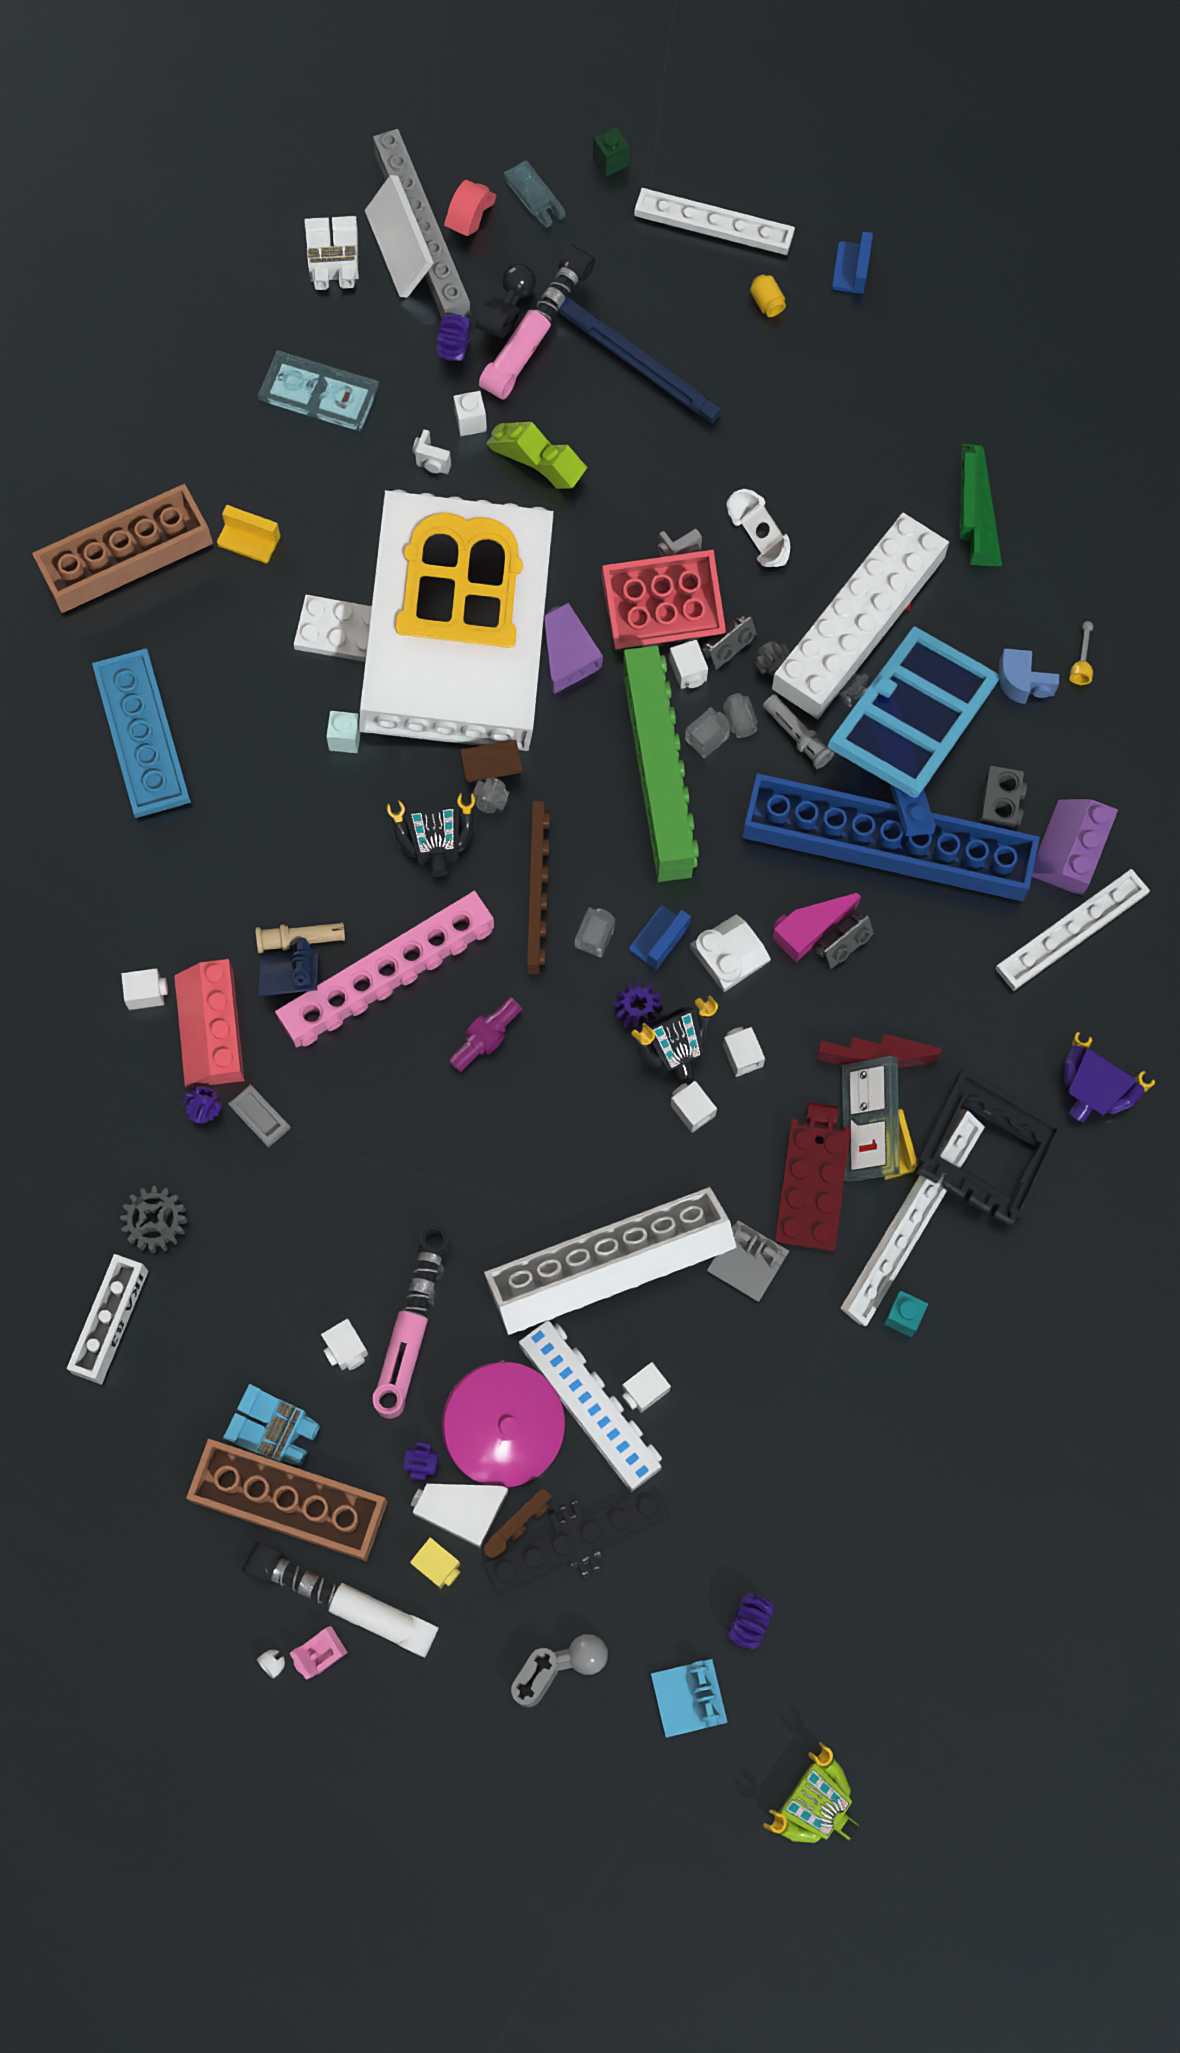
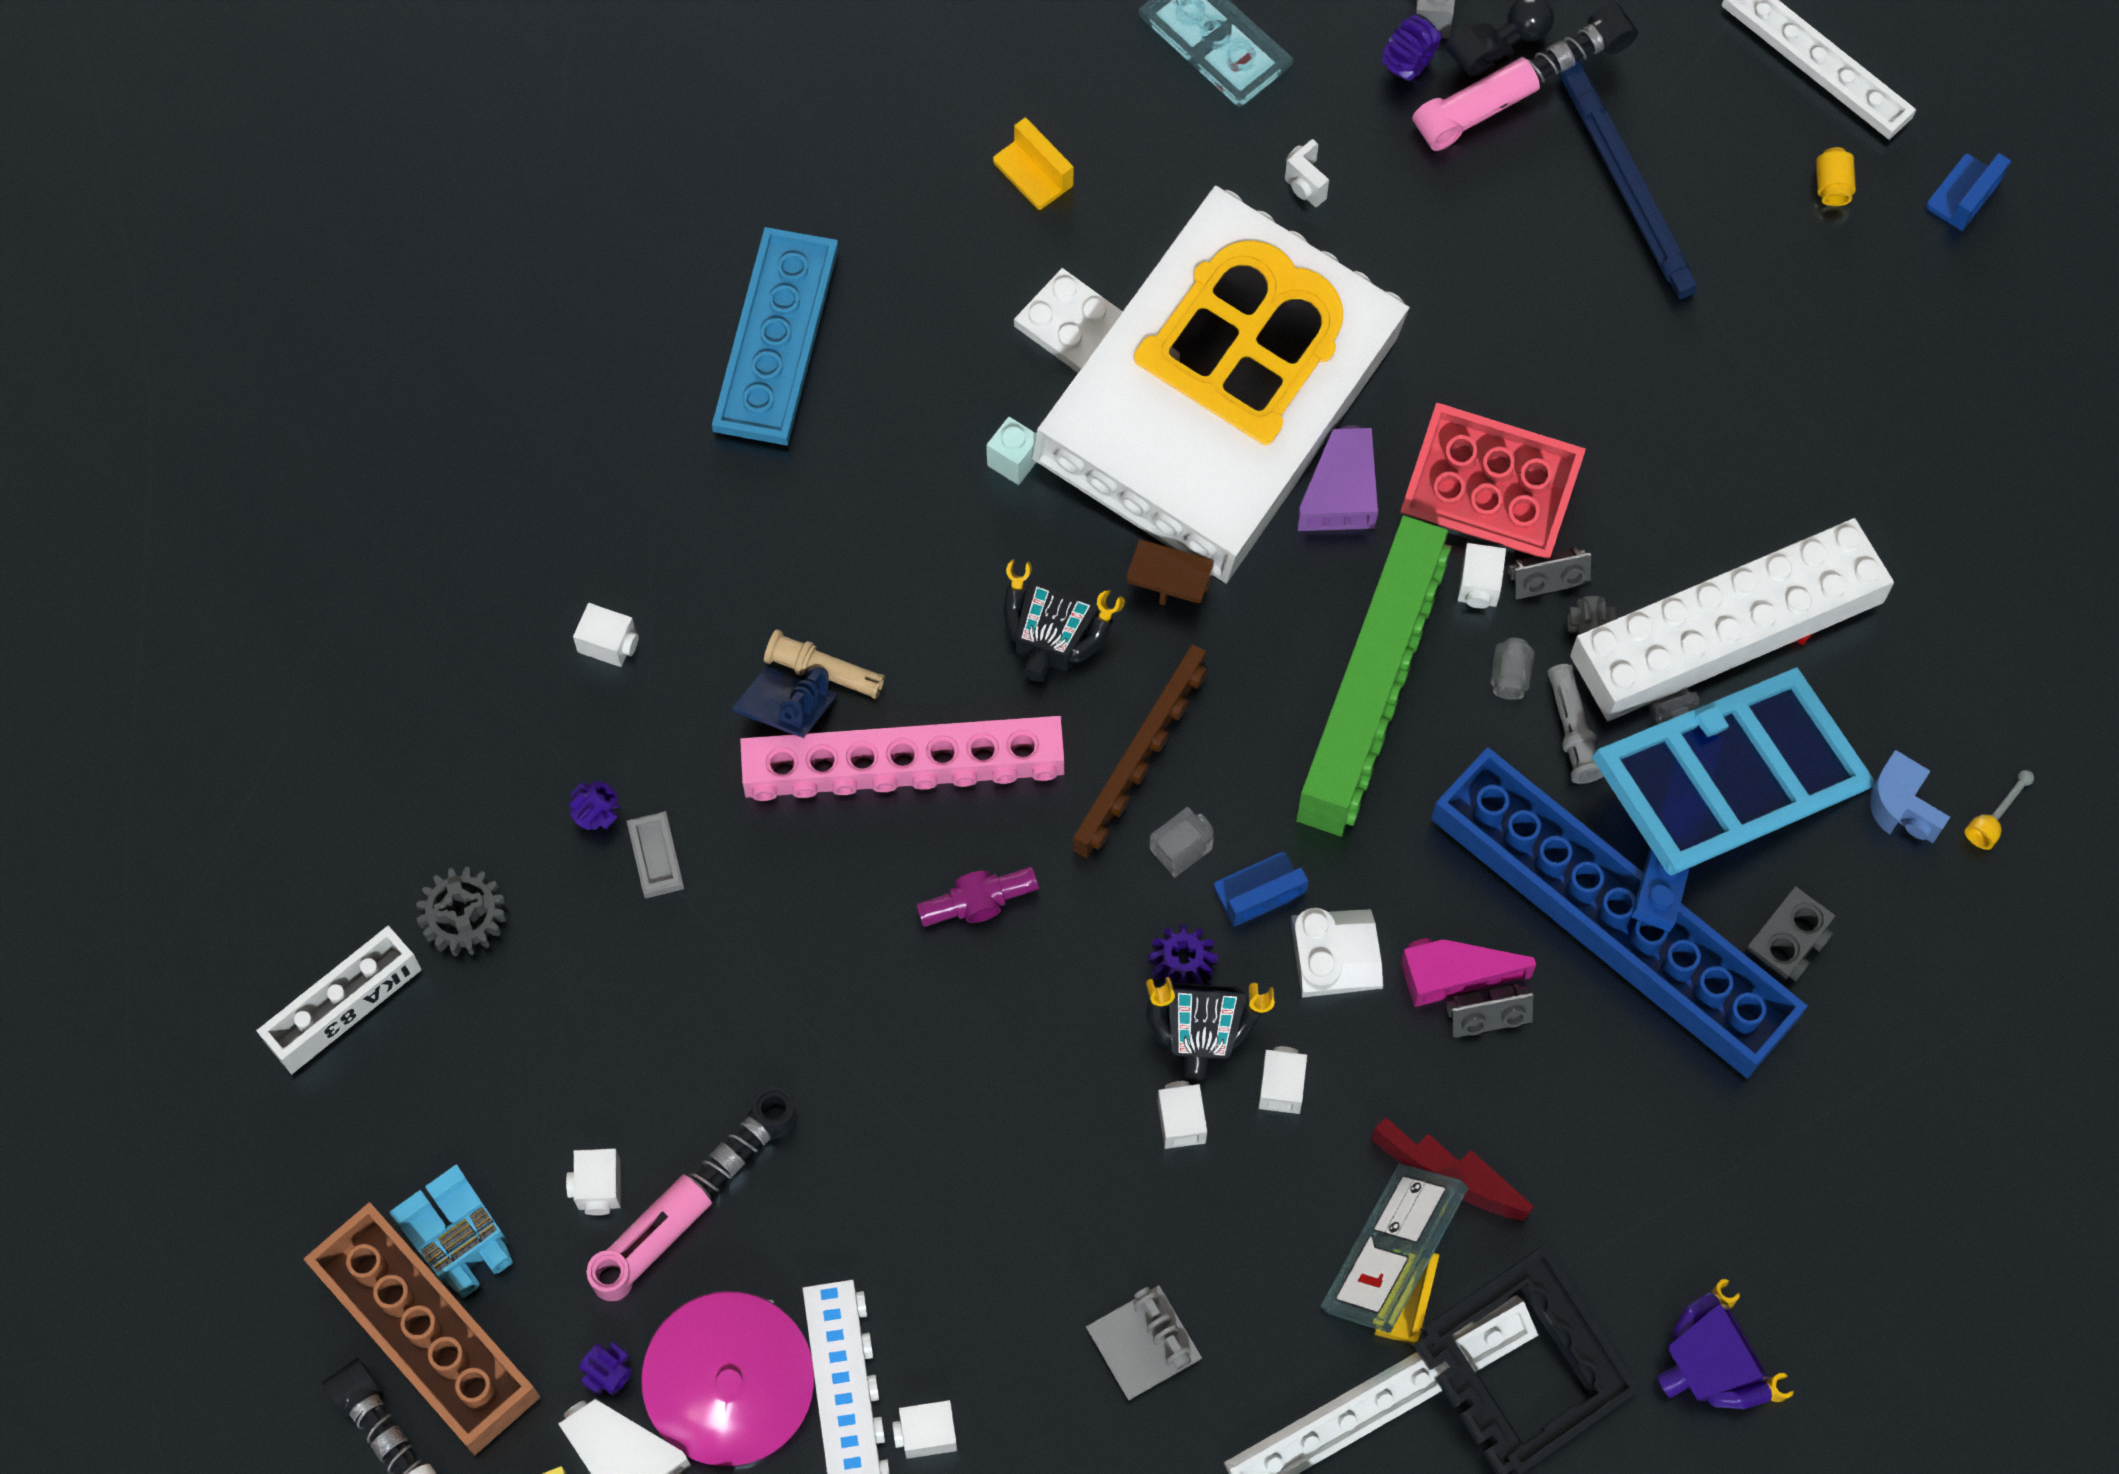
camera: 30 degrees right, 5 degrees down
nougat brick [32,483,213,613] -> none
coral slope [175,959,245,1088] -> none
white brick [453,391,487,437] -> none
clear gear [473,778,509,813] -> none
white brick [484,1187,737,1335] -> none
lime arch [486,422,587,489] -> none
light grey bracket [657,529,702,557] -> none
clear brick [685,707,731,759] -> none
white piece [726,489,791,567] -> none
dark red hinge [775,1102,851,1252] -> none
green wedge [960,444,1002,567] -> none
white plate [996,869,1150,991] -> none
medium lavender slope [1032,799,1118,896] -> none

